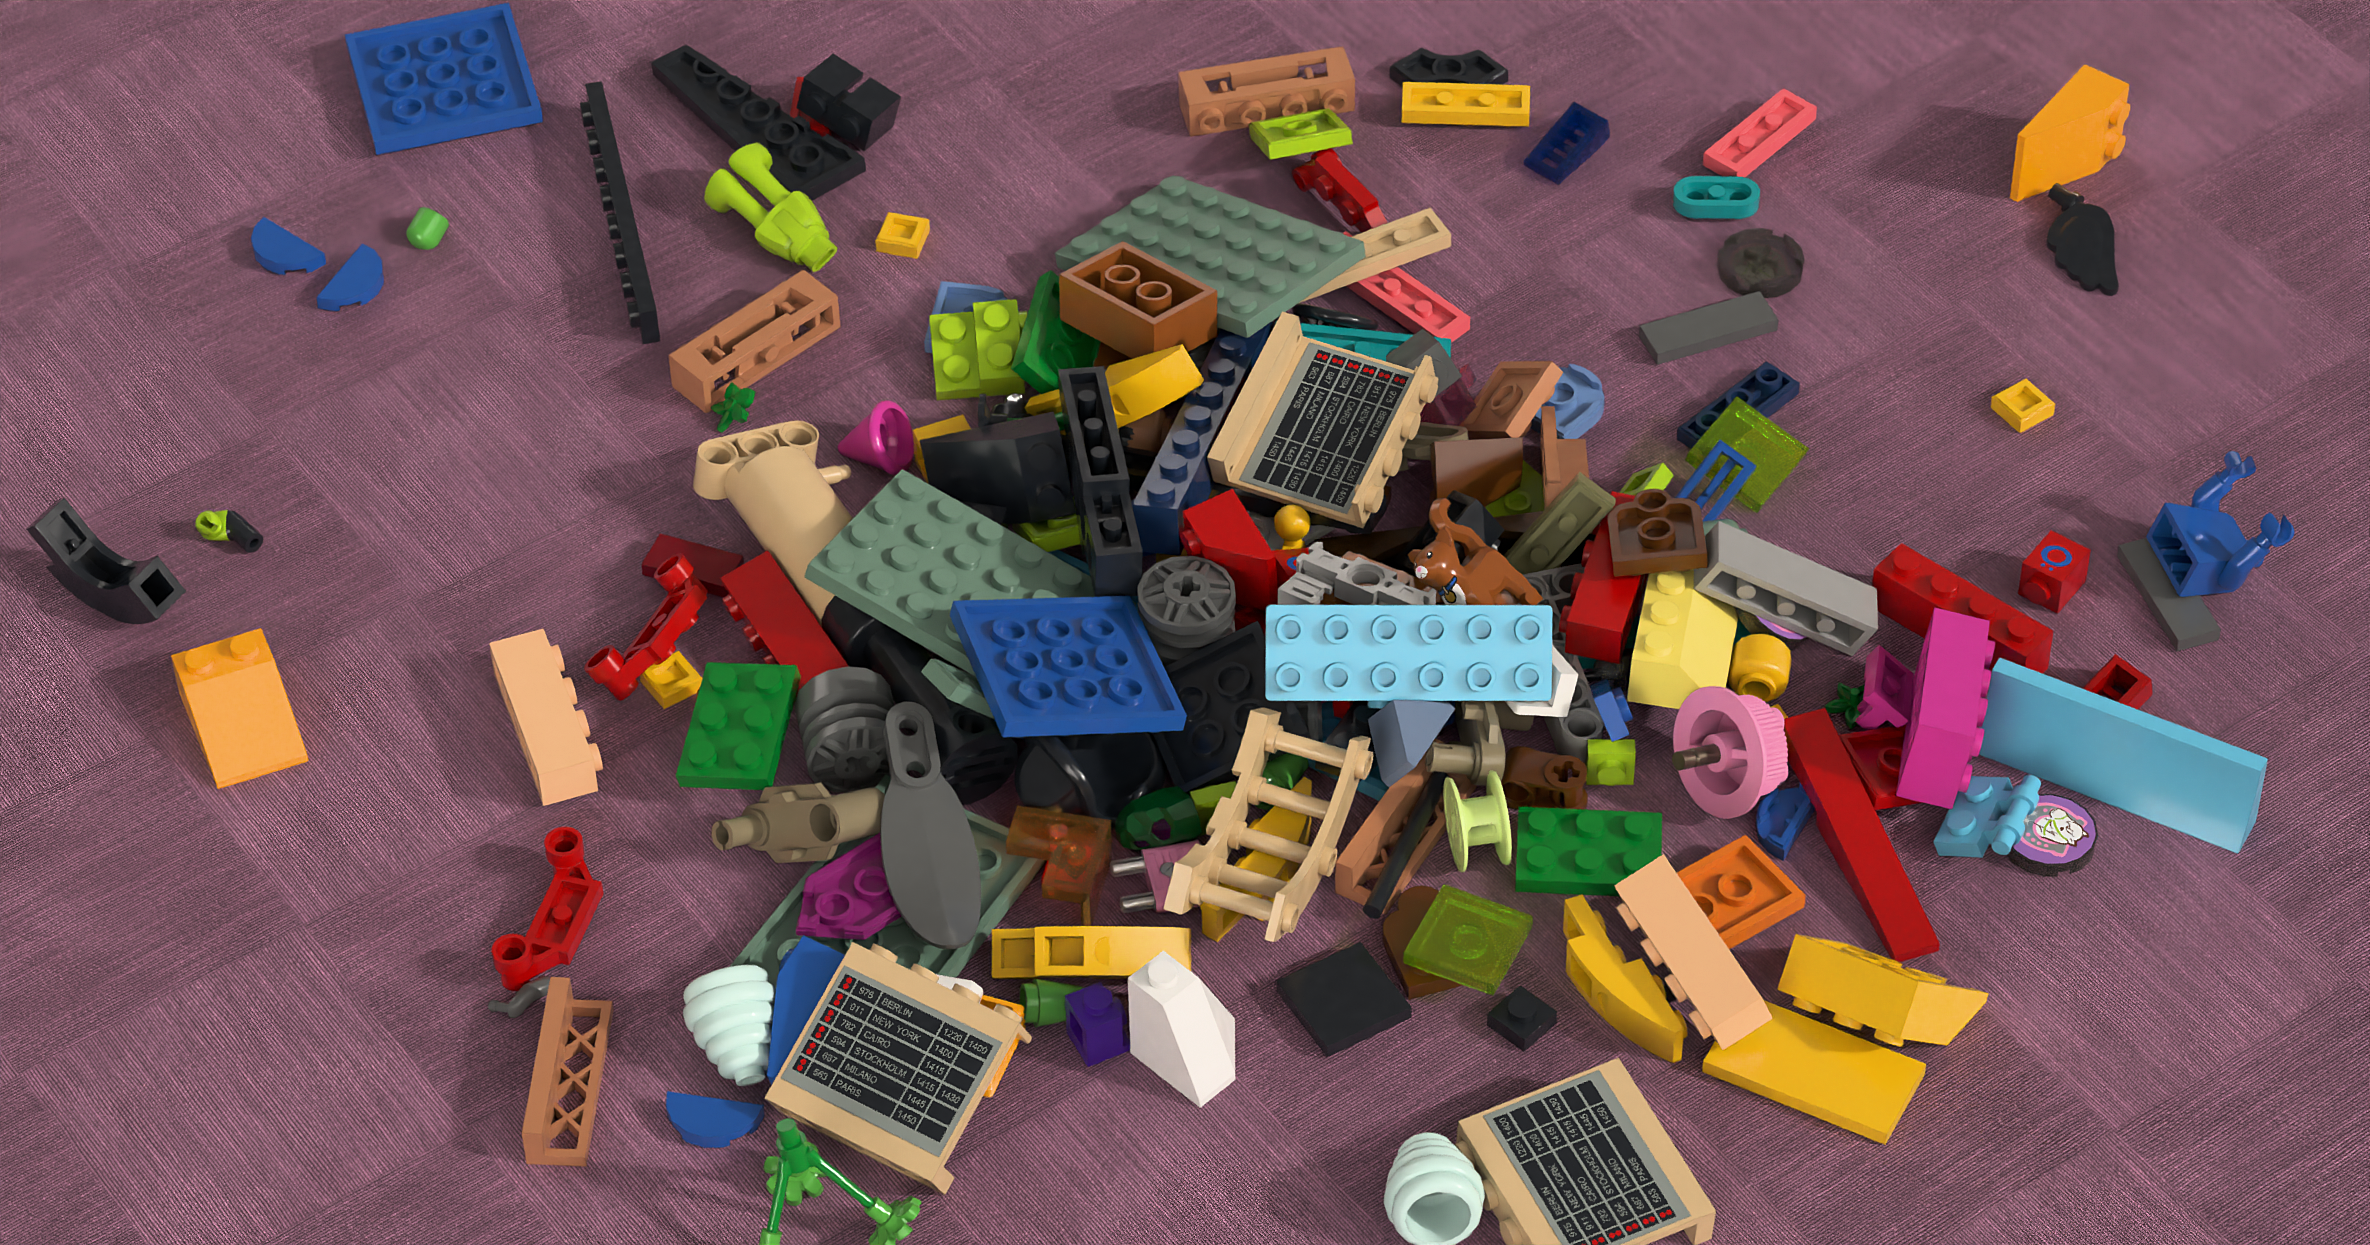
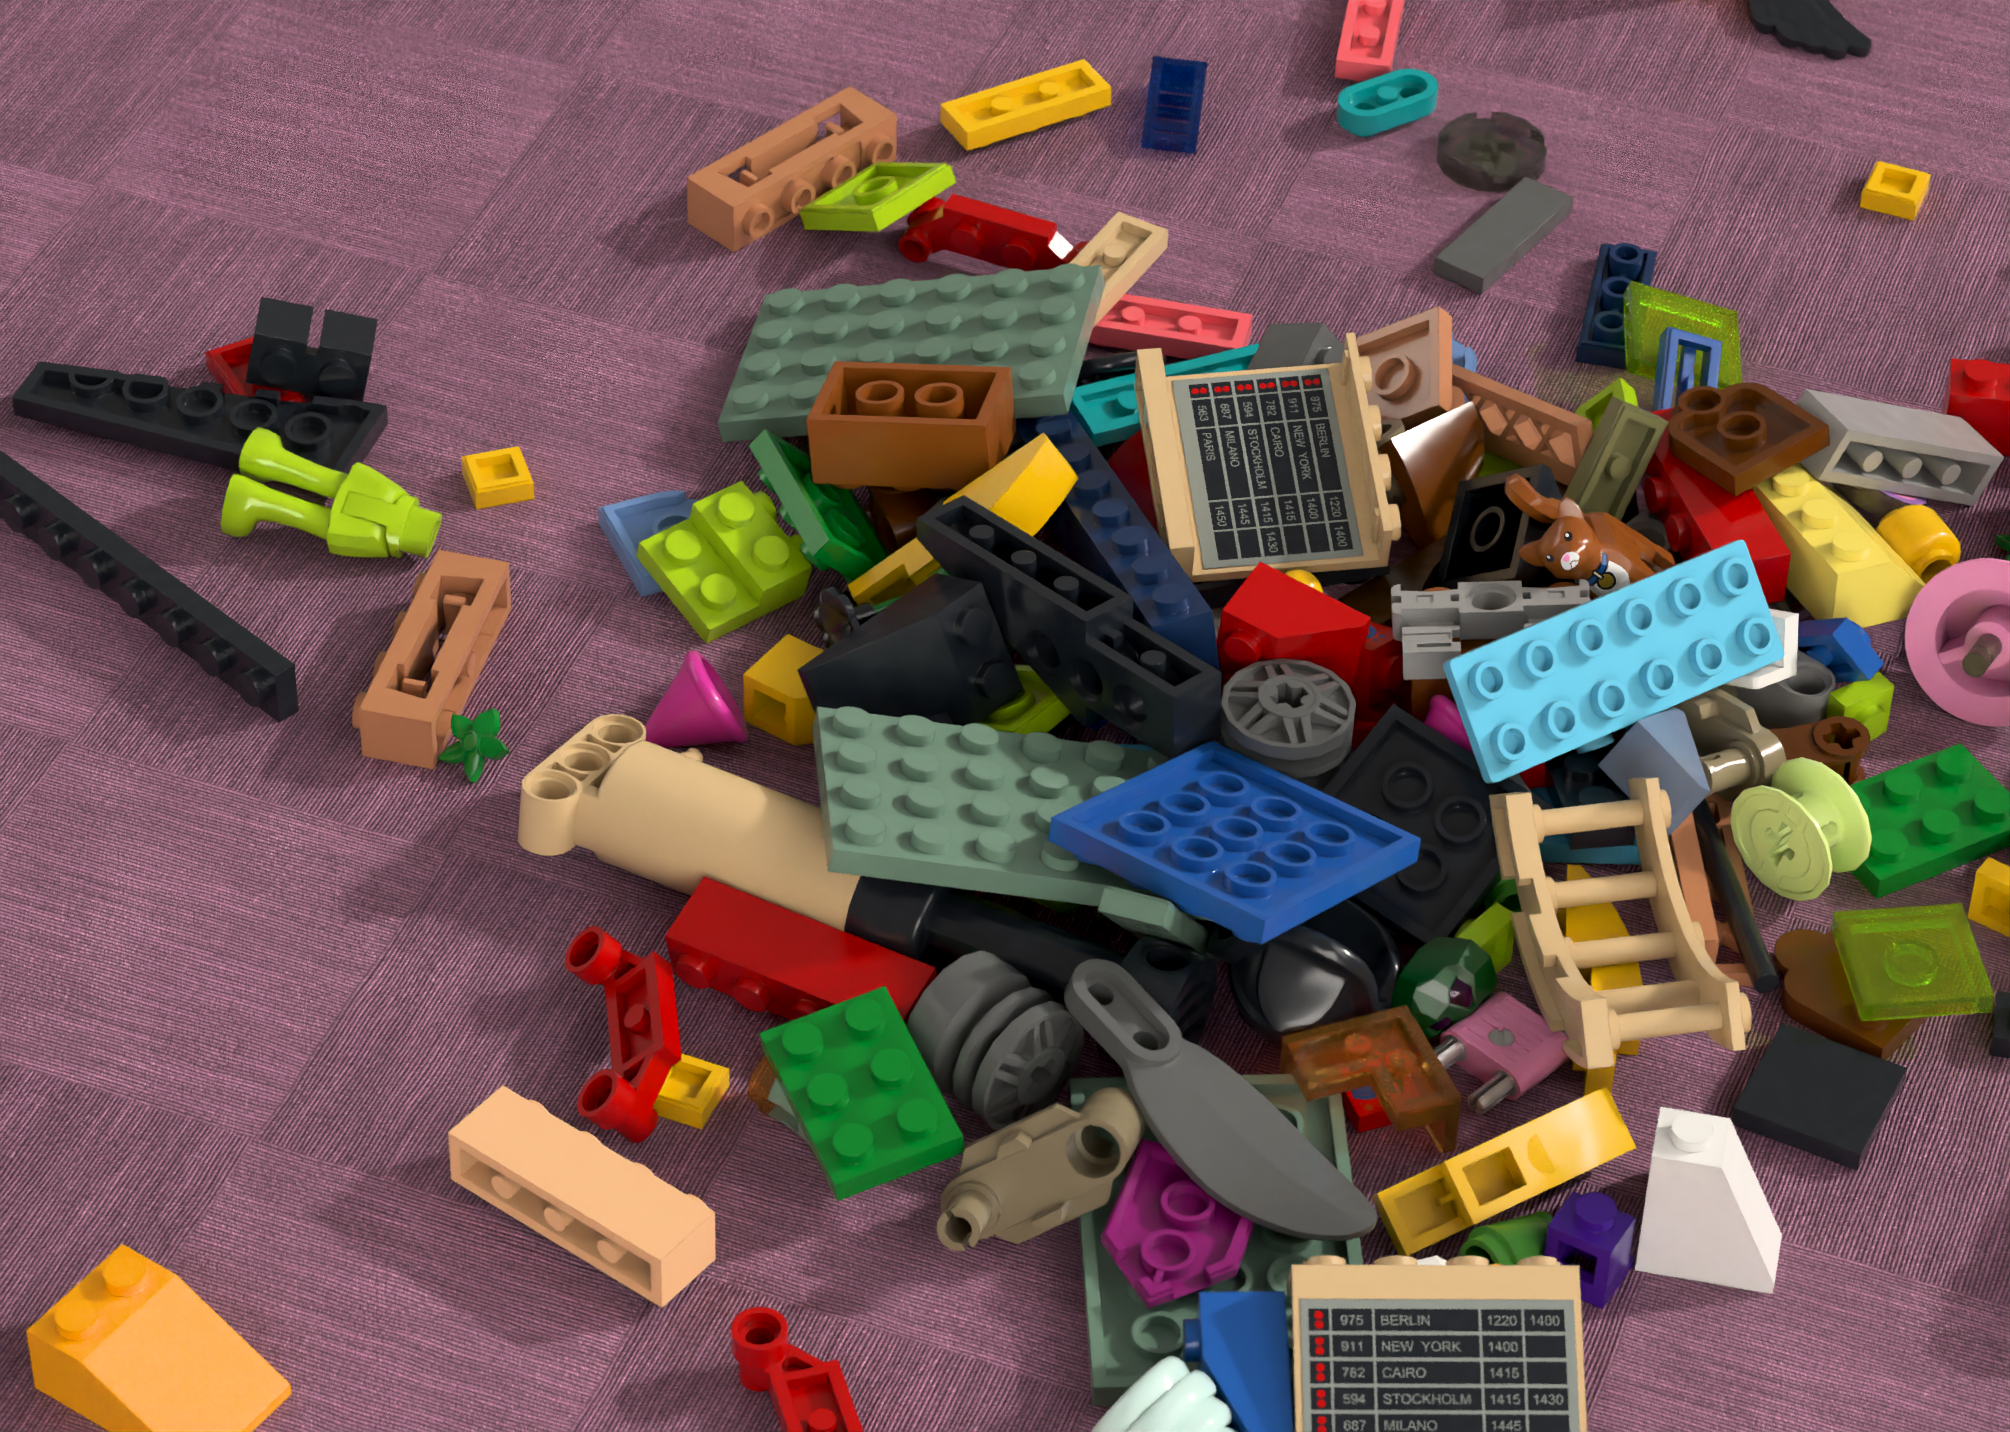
camera: 35 degrees left, 5 degrees down
dark red tile [641,533,744,597] -> none
black tile [1389,47,1509,87] -> none

